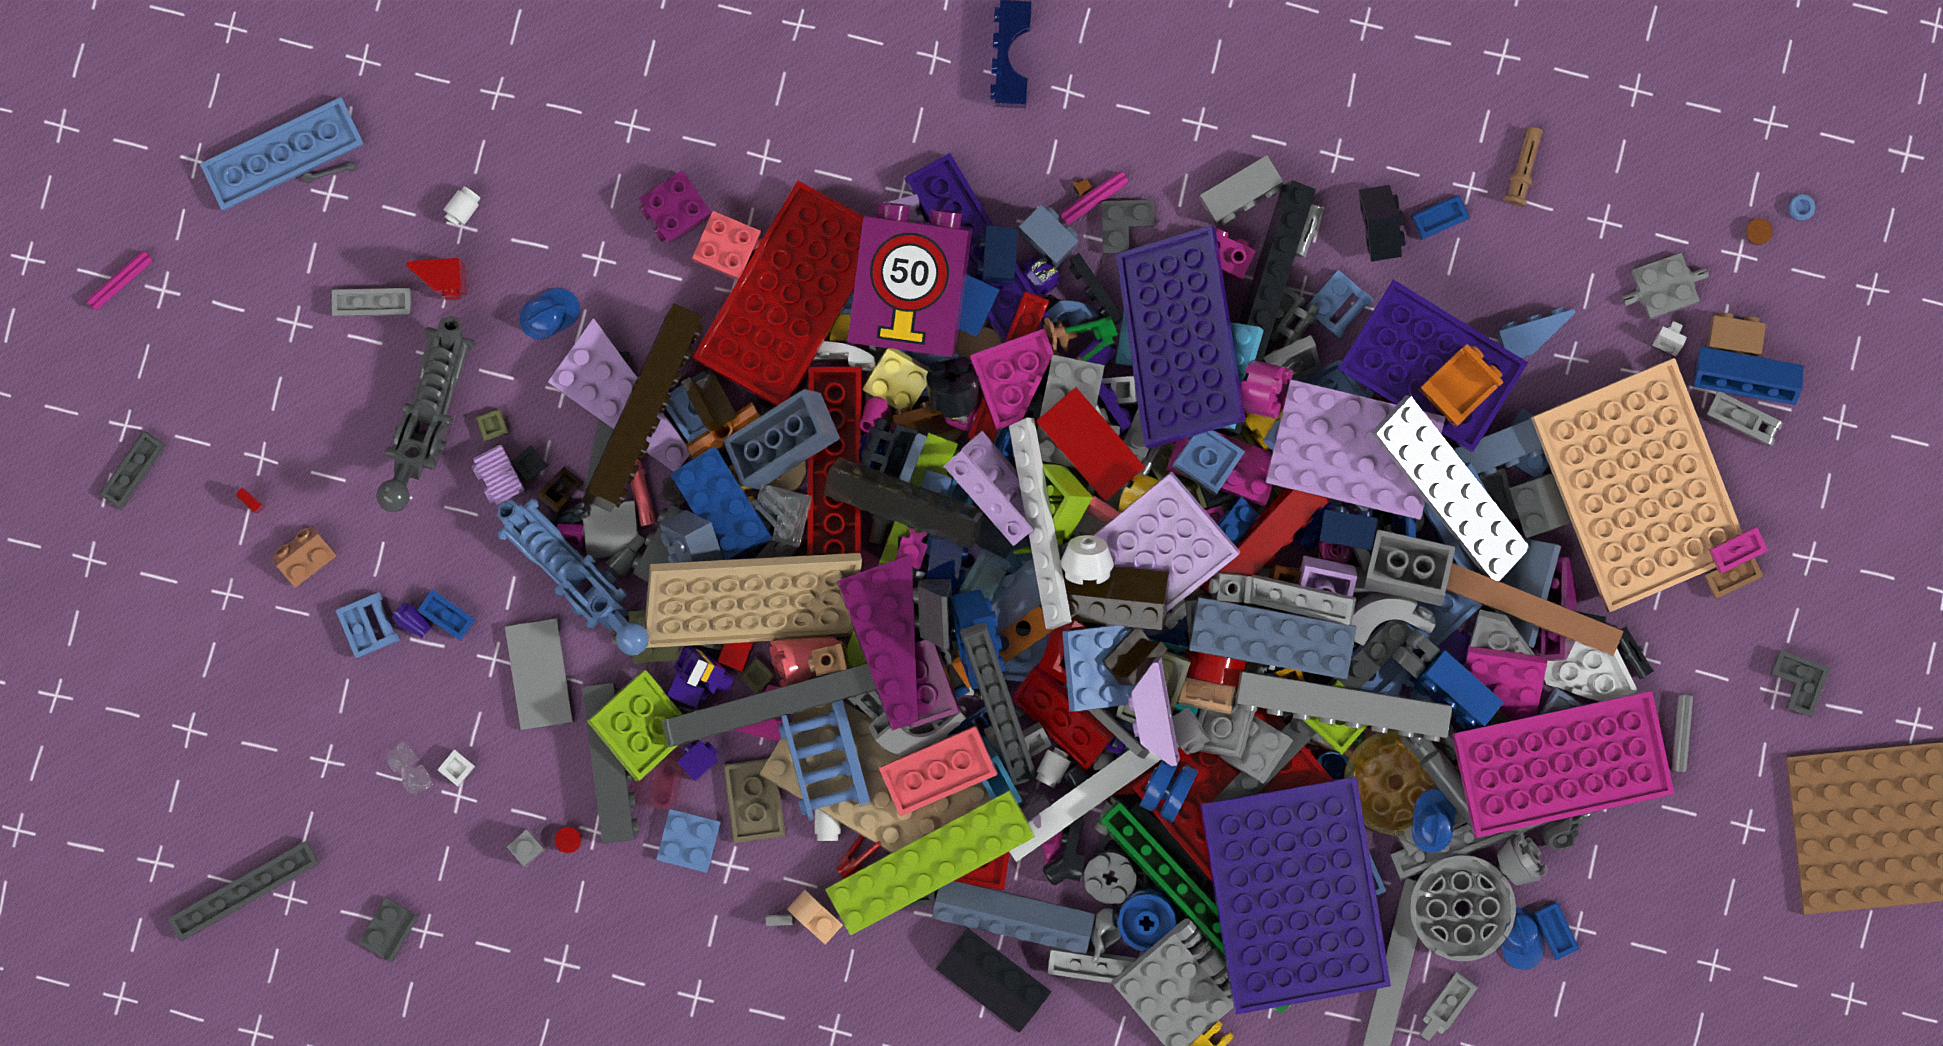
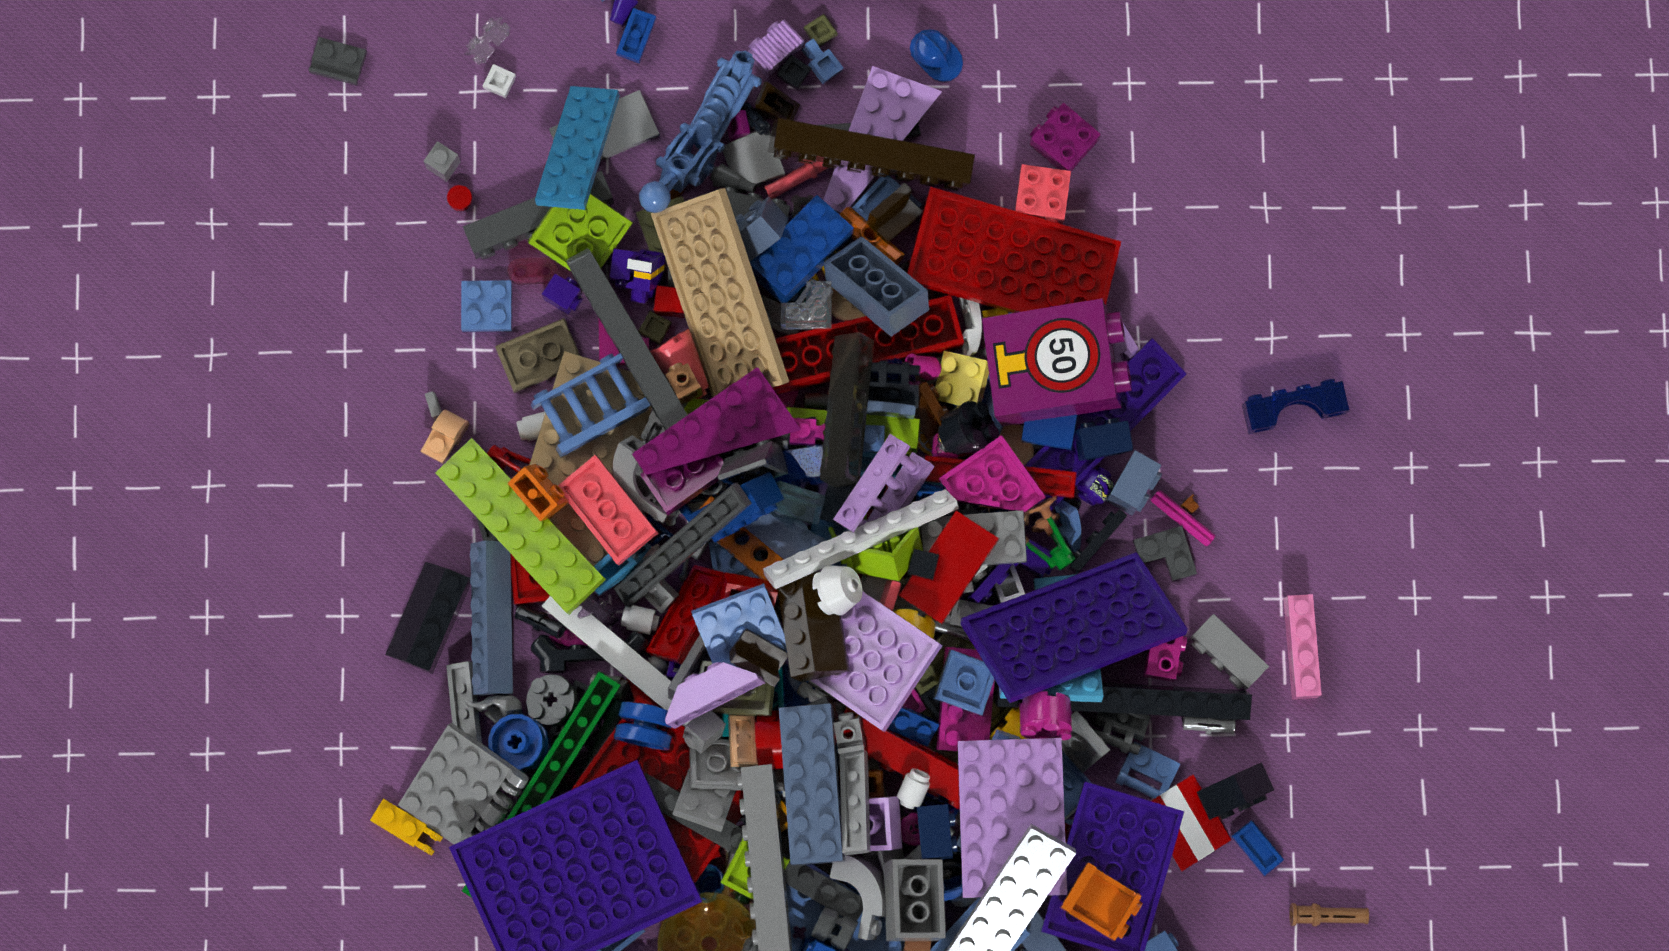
camera: 70 degrees right, 5 degrees down
none -> orange brick [508,464,569,521]
none -> black pin [515,604,566,639]
none -> dark azure plate [535,86,620,210]
none -> medium blue plate [801,39,844,84]
none -> white brick [897,768,930,809]
none -> black tile [908,549,940,581]
none -> sticker [1151,774,1231,872]
none -> bright pink brick [1283,594,1322,700]

